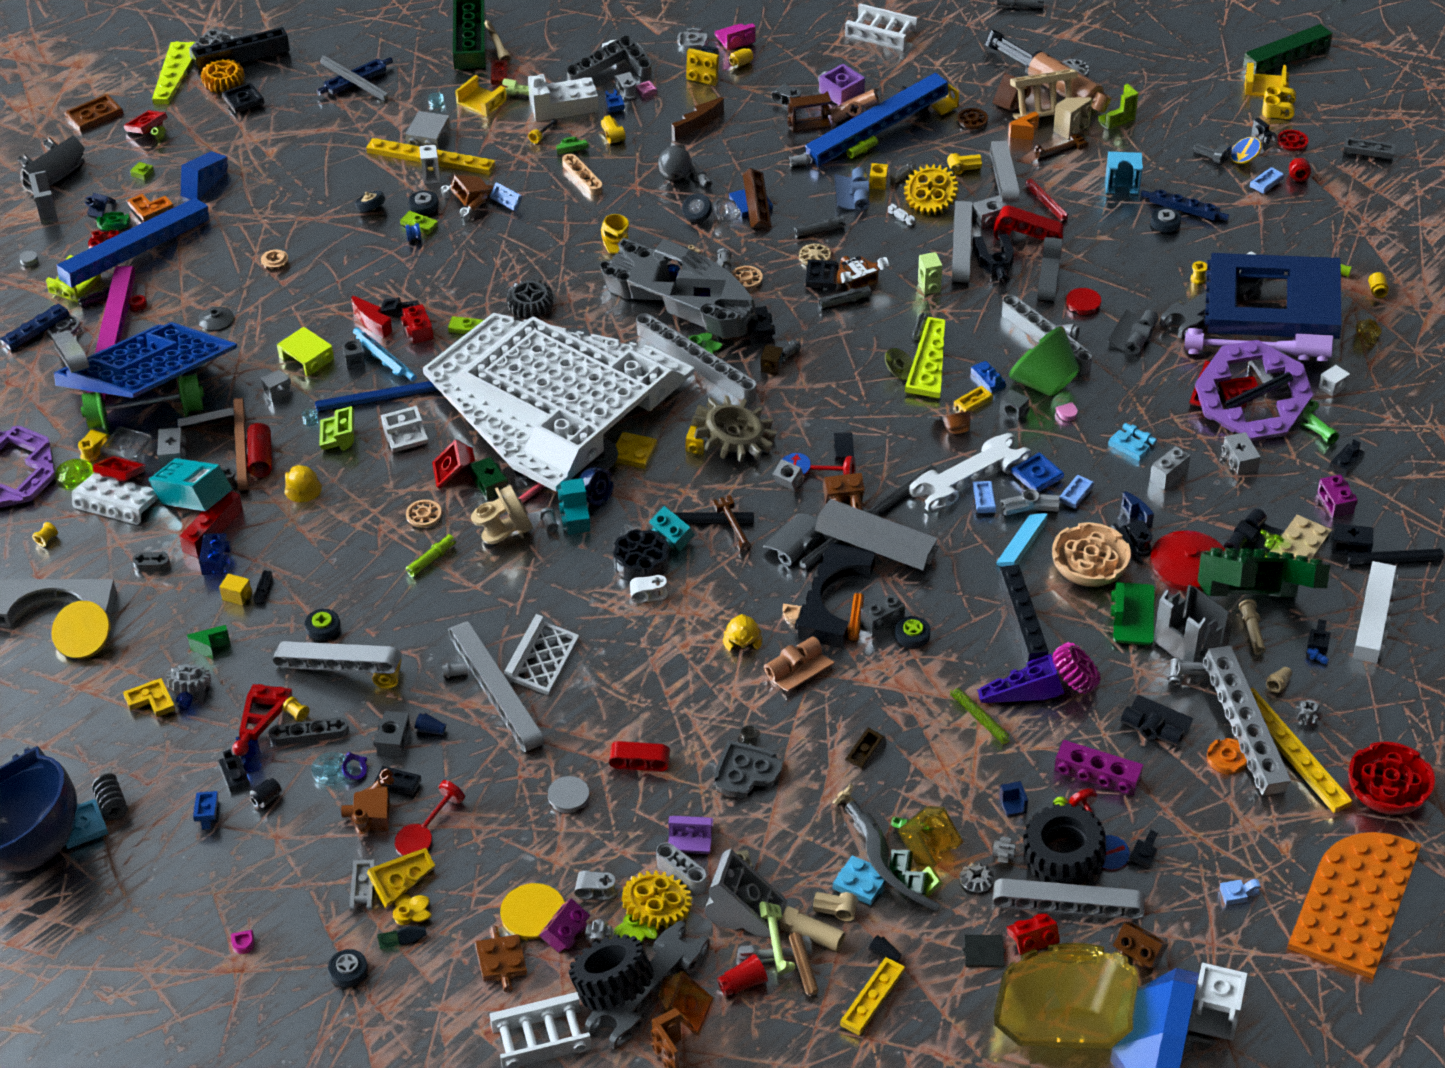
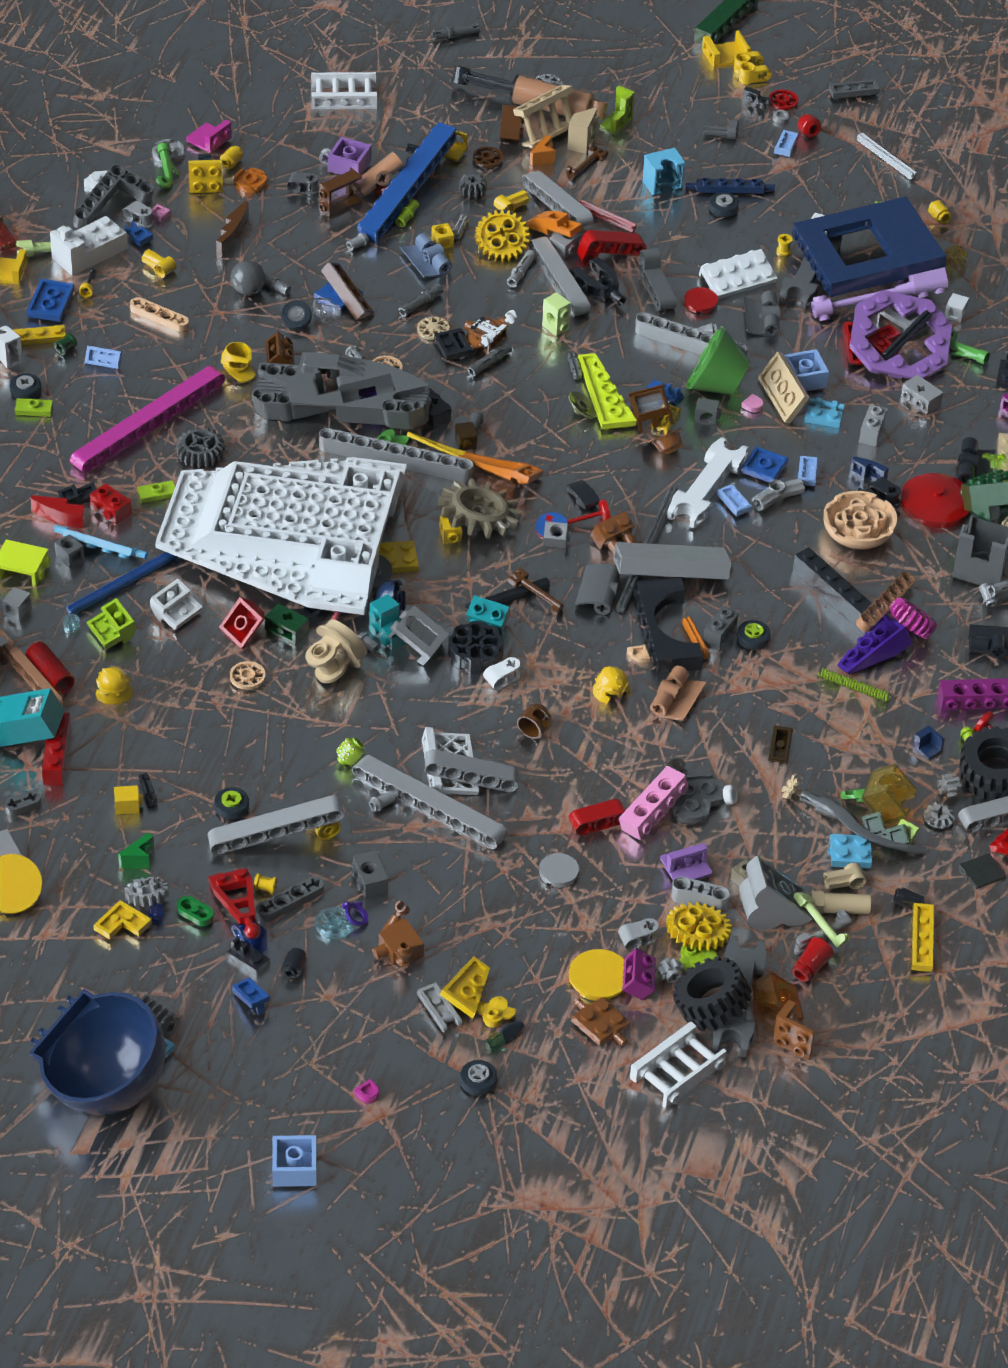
camera: 30 degrees left, 0 degrees up
clear blue brick [199,533,232,575] -> none
black plate [374,766,422,796] -> none
red piece [394,780,465,856] -> none
blue wheel [405,223,422,242] -> none
lime pin [406,534,456,577] -> none
dark blue cone [414,713,447,736] -> none
dark orange torso [441,175,493,221] -> none
bright green plate [556,137,589,155] -> none
medium nougat axle [789,932,819,996] -> none
axle [888,204,916,226] -> none
medium azure slope [996,513,1048,567] -> none
green bracket [1110,582,1155,645] -> none
piece [1230,137,1262,164] -> none
none -> blue plate [26,279,75,322]
none -> dark green bush [54,333,77,355]
none -> dark pink beam [70,366,225,473]
none -> bright green plant [156,143,179,189]
none -> green plate [177,896,213,926]
none -> orange tile [234,168,267,193]
none -> reddish brown brick [265,331,295,365]
none -> light blue brick [272,1135,316,1187]
none -> lime head [336,737,365,767]
none -> light grey panel [388,605,449,666]
none -> orange plate [407,432,544,485]
none -> light grey beam [425,749,518,792]
none -> dark grey gear [459,173,487,199]
none -> light grey pin [507,250,536,287]
none -> reddish brown helmet [517,704,551,739]
none -> orange slope [526,211,582,237]
none -> bright pink brick [619,766,689,840]
none -> reddish brown window [628,384,674,433]
none -> white bracket [699,249,778,299]
none -> white tile [723,785,738,805]
none -> tan plate [758,351,810,424]
none -> light grey tile [773,110,790,124]
none -> light blue brick [784,349,829,391]
none -> nougat beam [856,571,915,632]
none -> axle [857,133,917,180]

